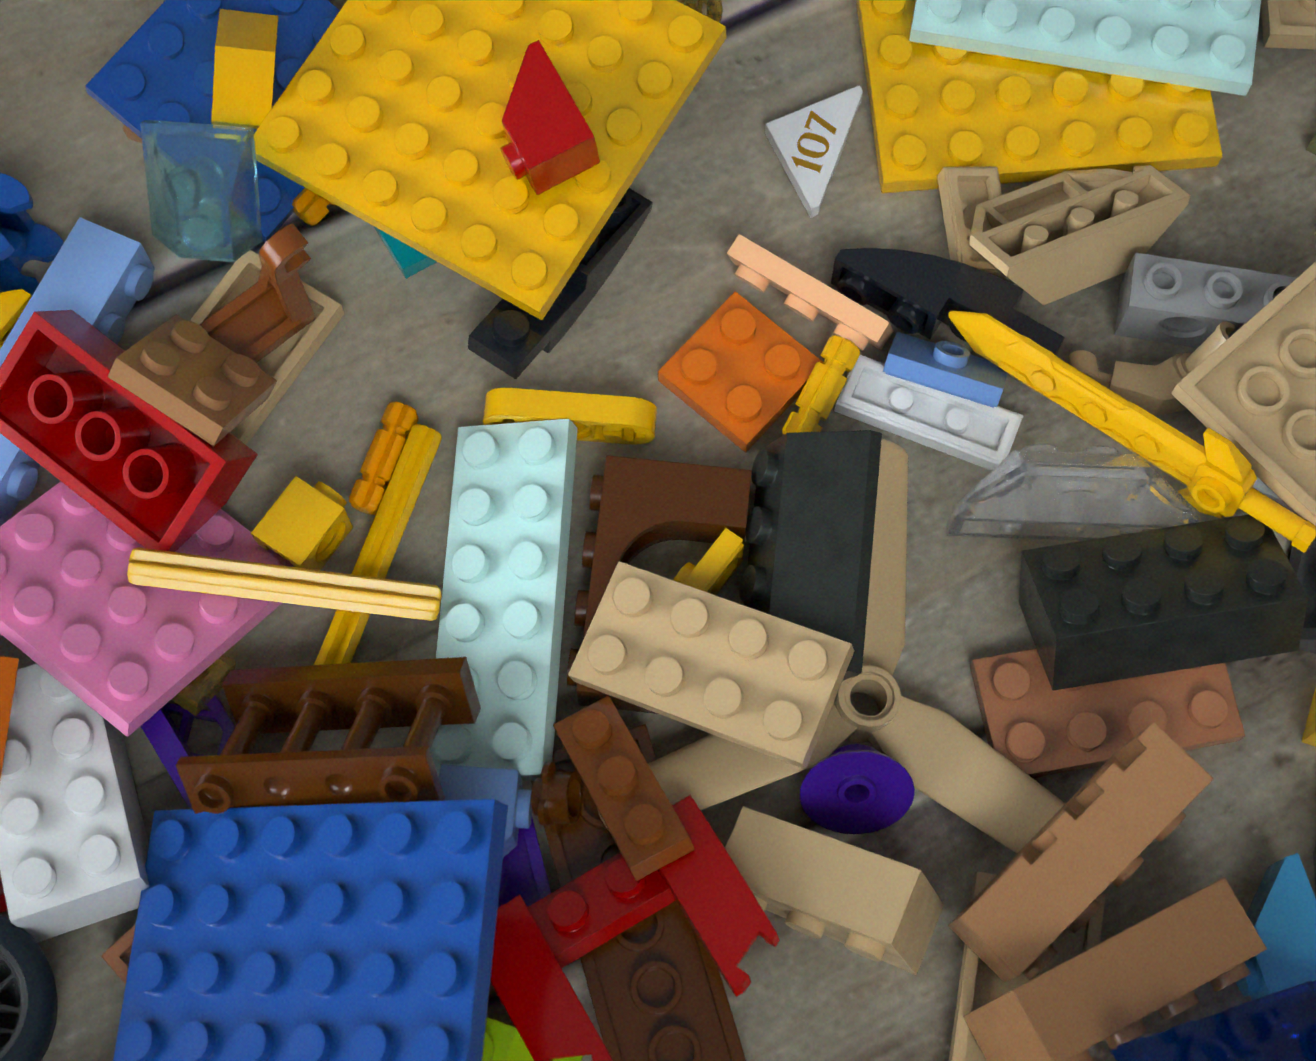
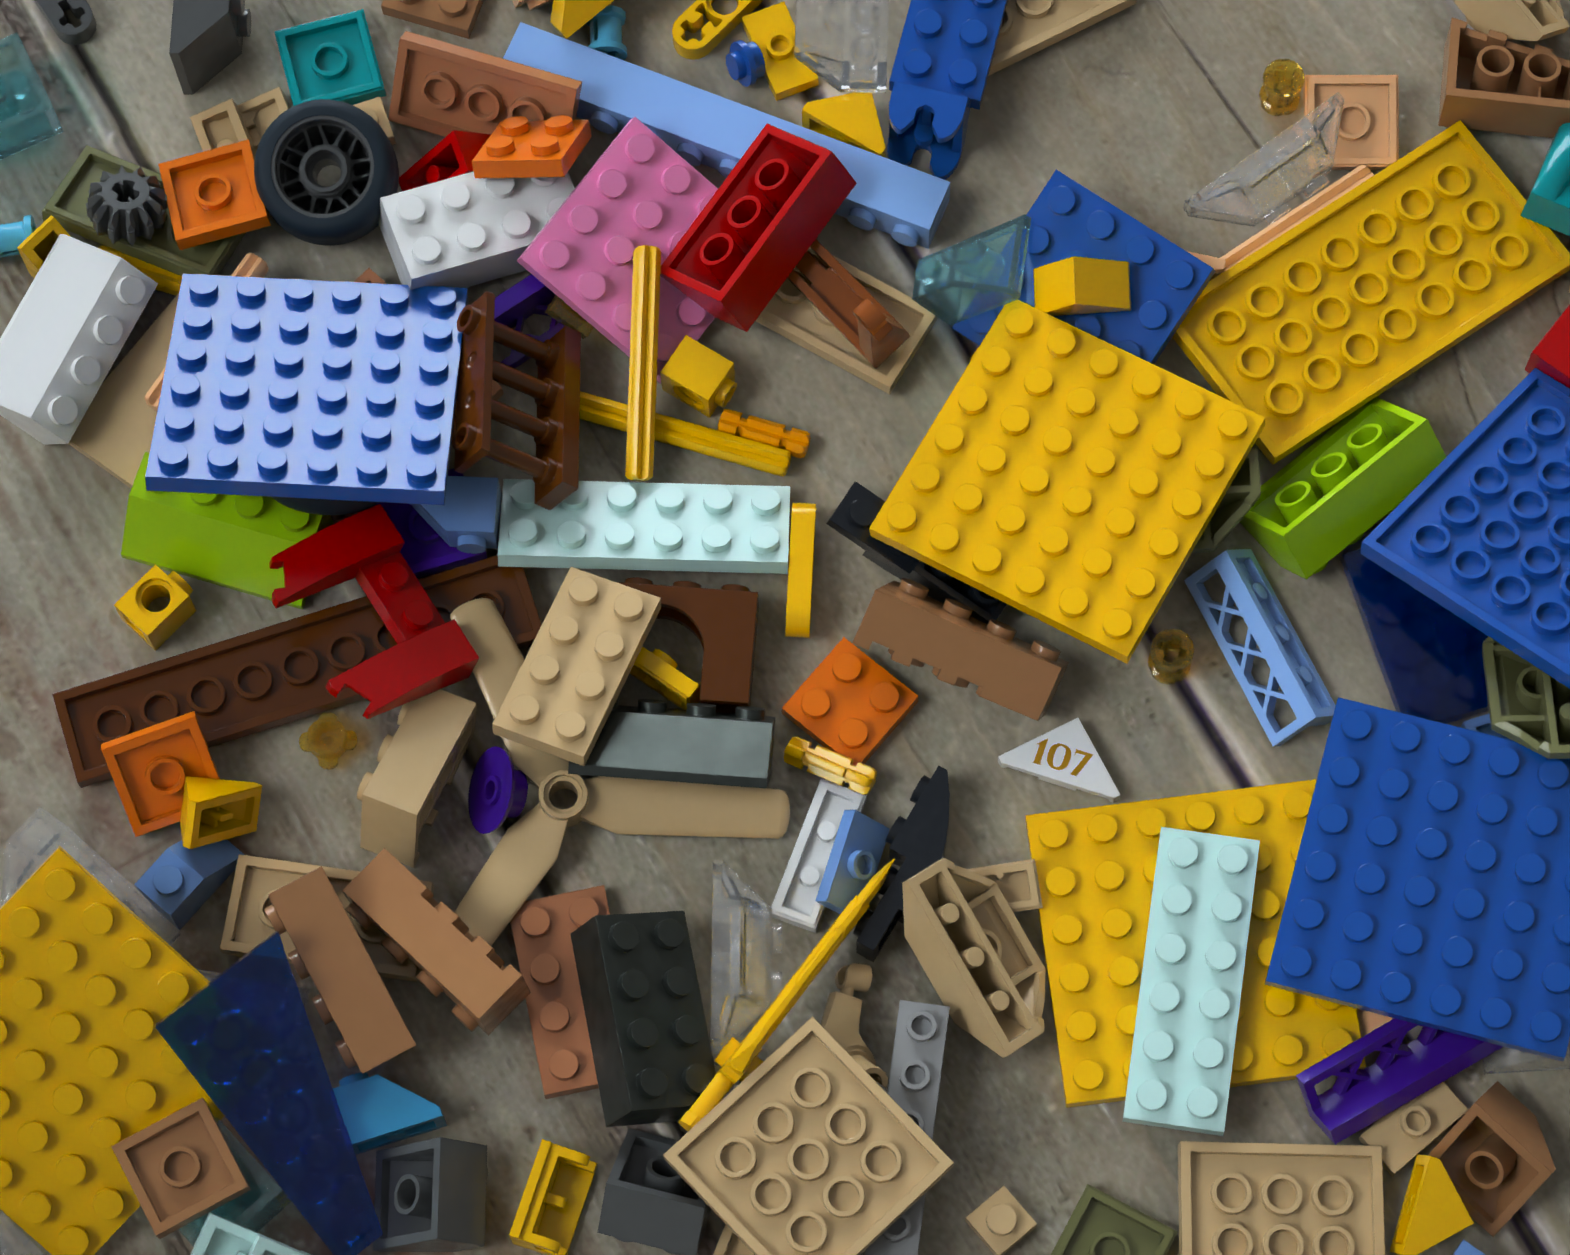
camera: 90 degrees right, 0 degrees up
medium nougat plate [108,314,277,446] -> none
red slope [500,40,600,195] -> none
reddish brown plate [531,762,583,832] -> none
dark orange plate [553,695,695,881] -> none
light nougat plate [727,234,893,351] -> none
none -> clear yellow plate [299,713,358,770]
none -> medium nougat wedge [852,578,1069,721]

